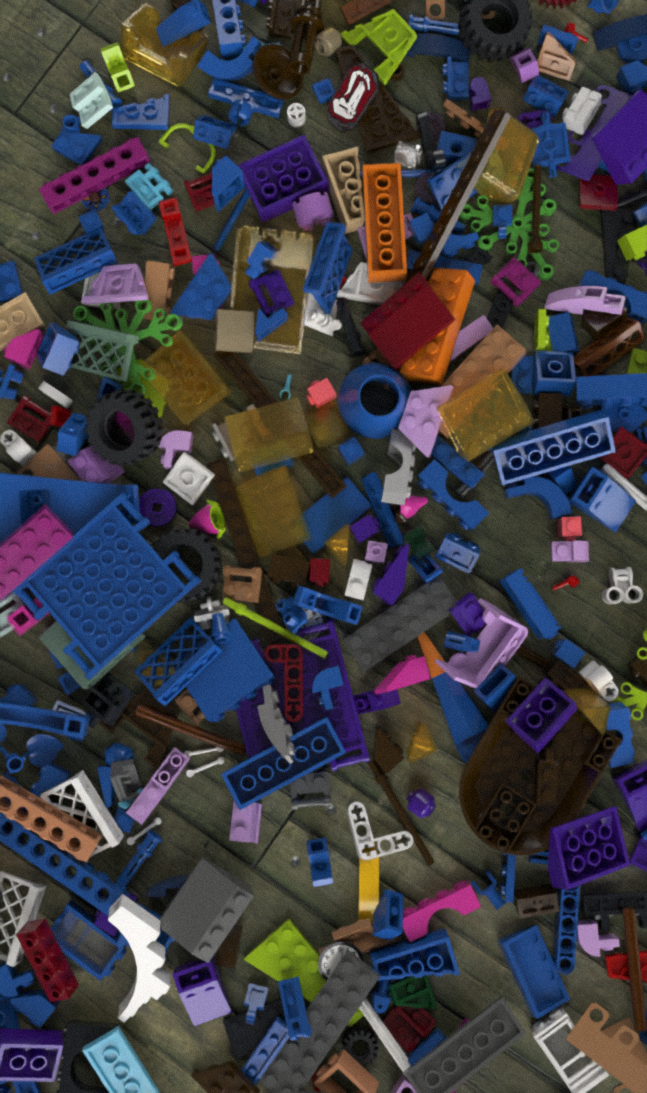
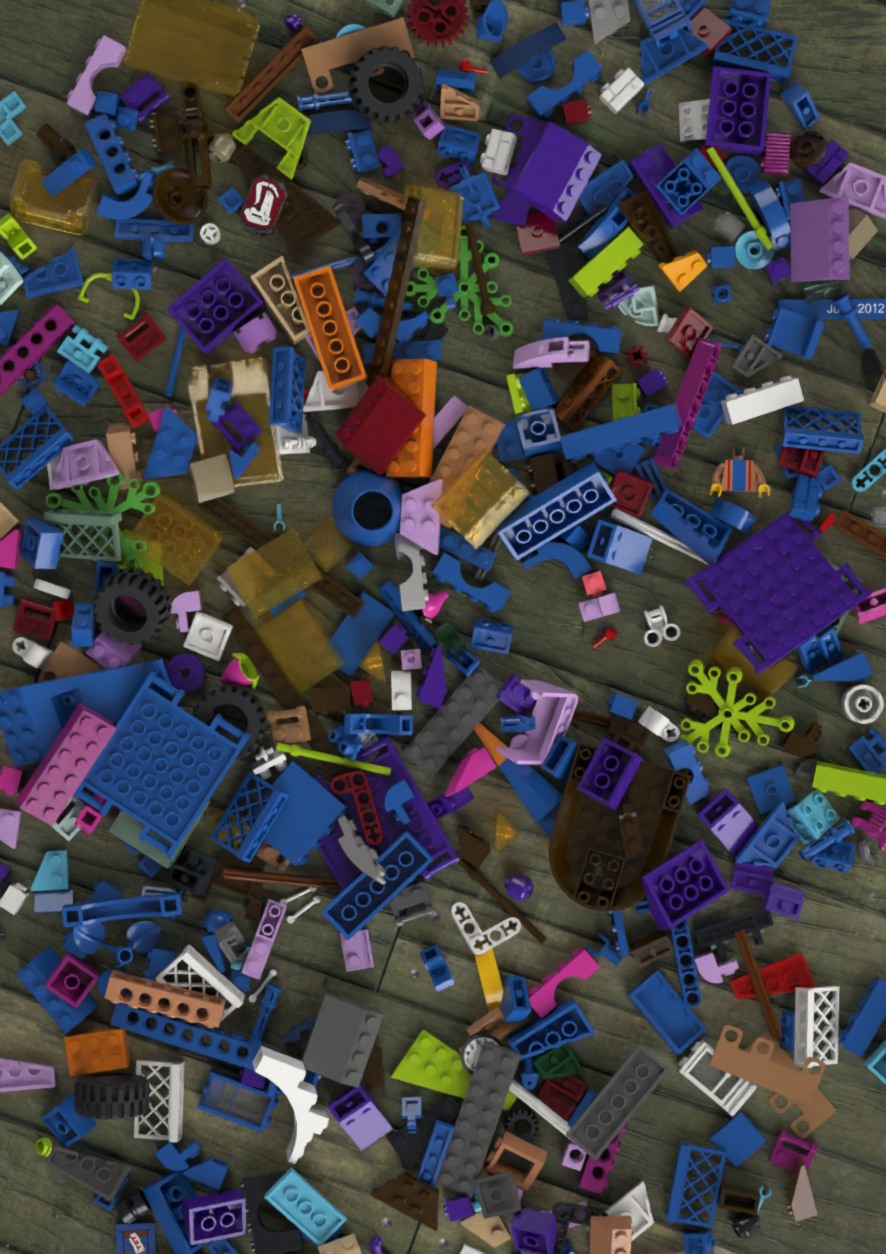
camera: 25 degrees left, 5 degrees up
dark red brick [16,918,79,1002] -> none
blue cone [211,613,231,644] -> none
blue slope [212,156,245,213] -> none
blue plate [278,976,312,1041] -> none
coral brick [306,378,336,409] -> none
clear brick [393,141,422,169] -> none
black hinge [487,288,515,328] -> none
magenta plate [490,257,541,308] -> none
blue door [499,568,561,640] -> none
clear yellow slope [564,689,610,734] -> none

